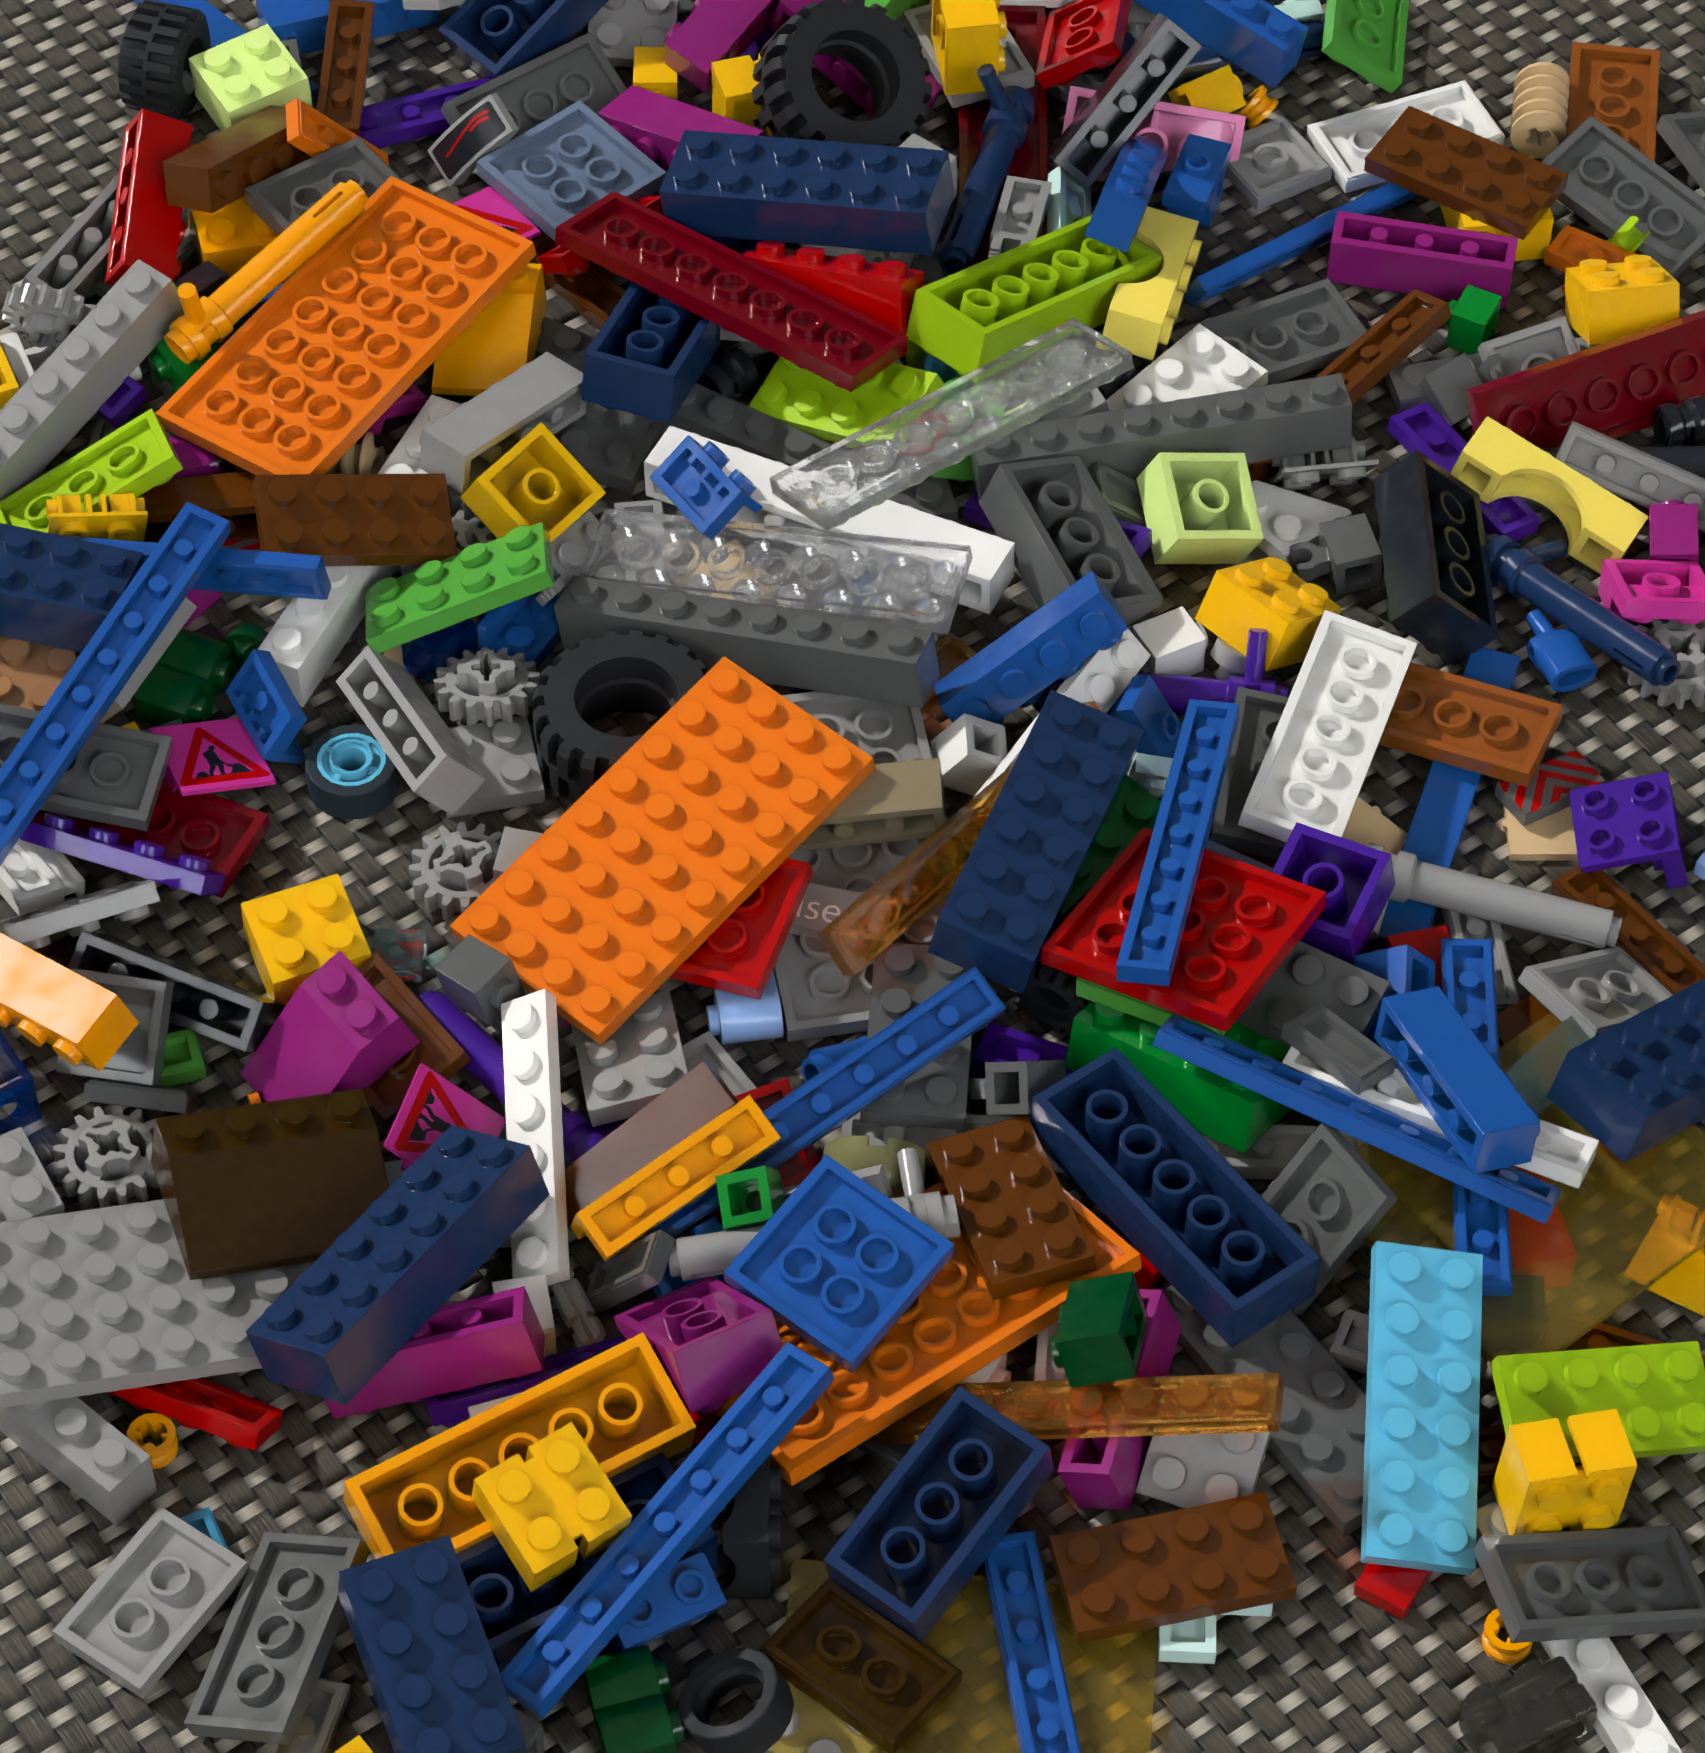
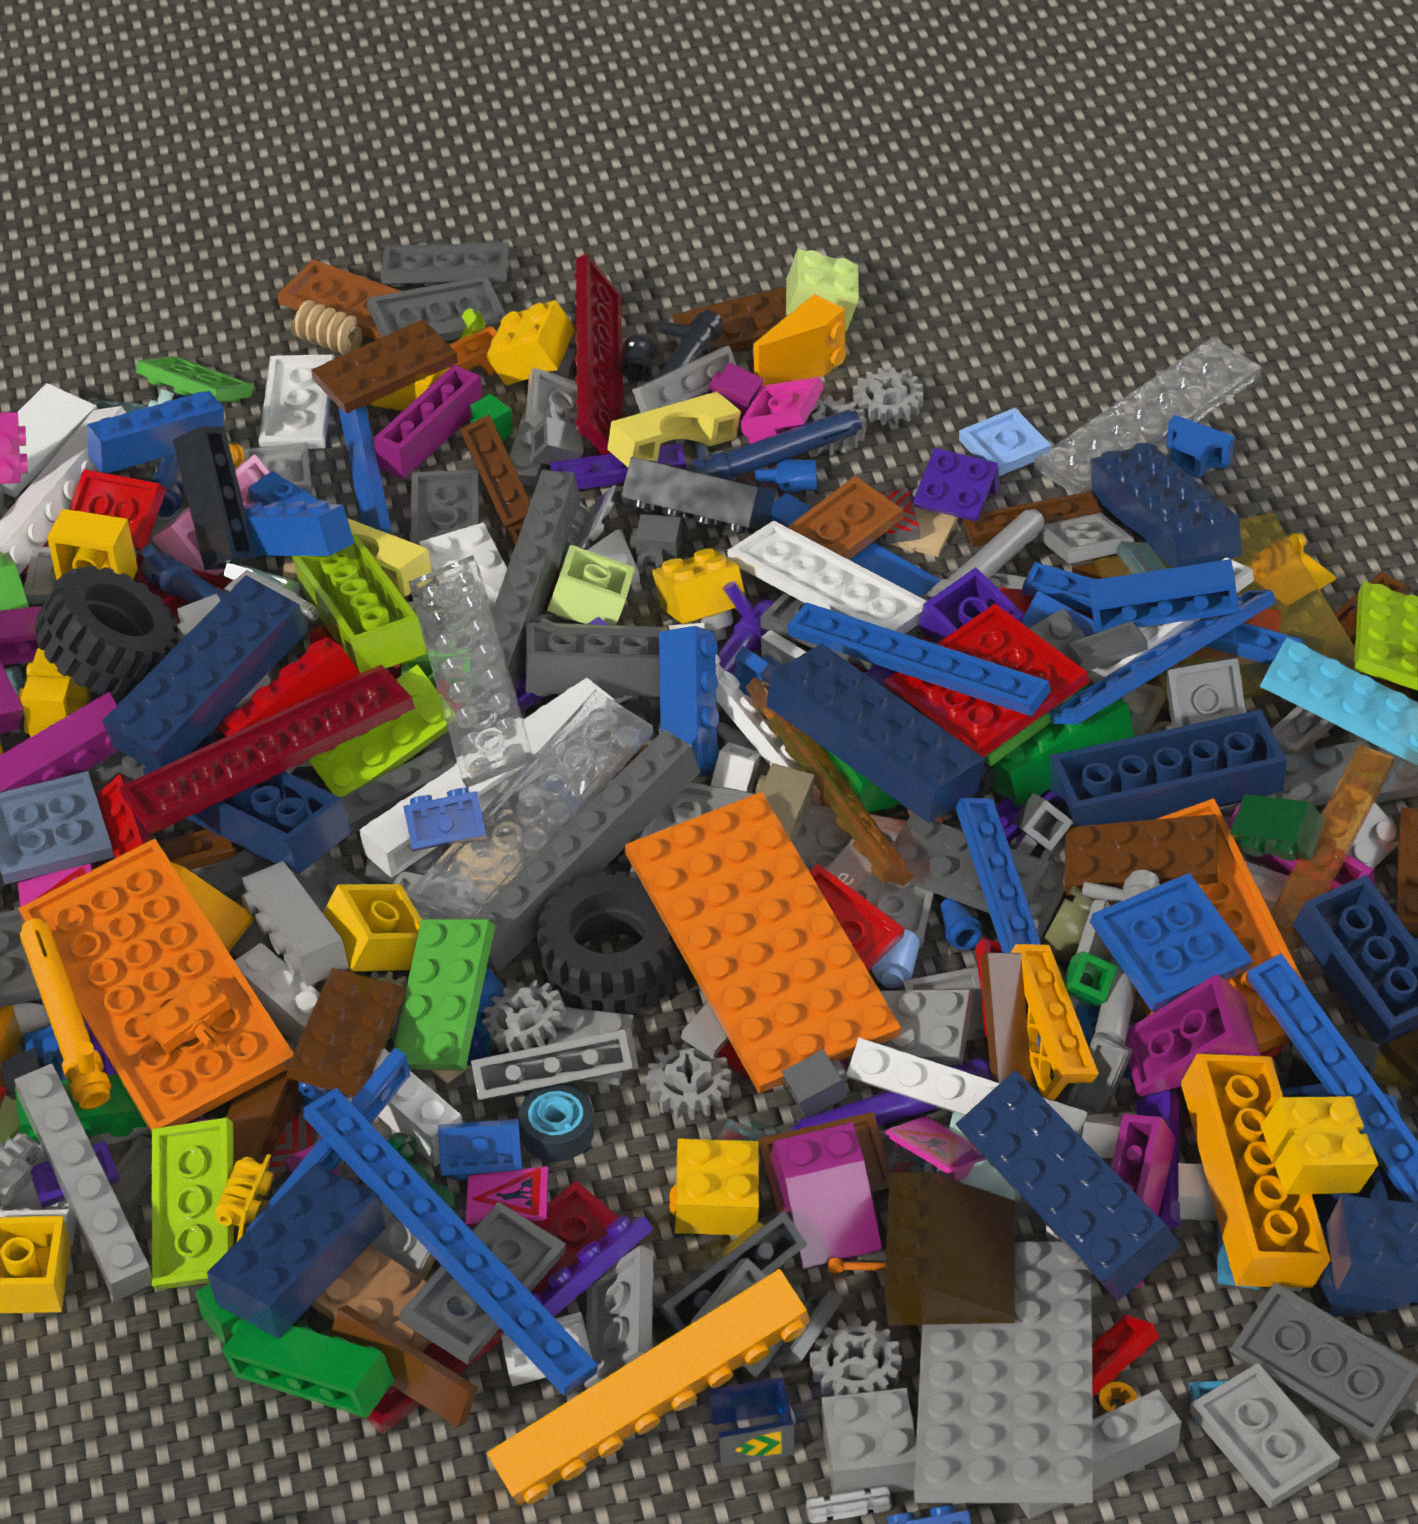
camera: 65 degrees left, 5 degrees down
none -> orange plate [142,976,231,1053]

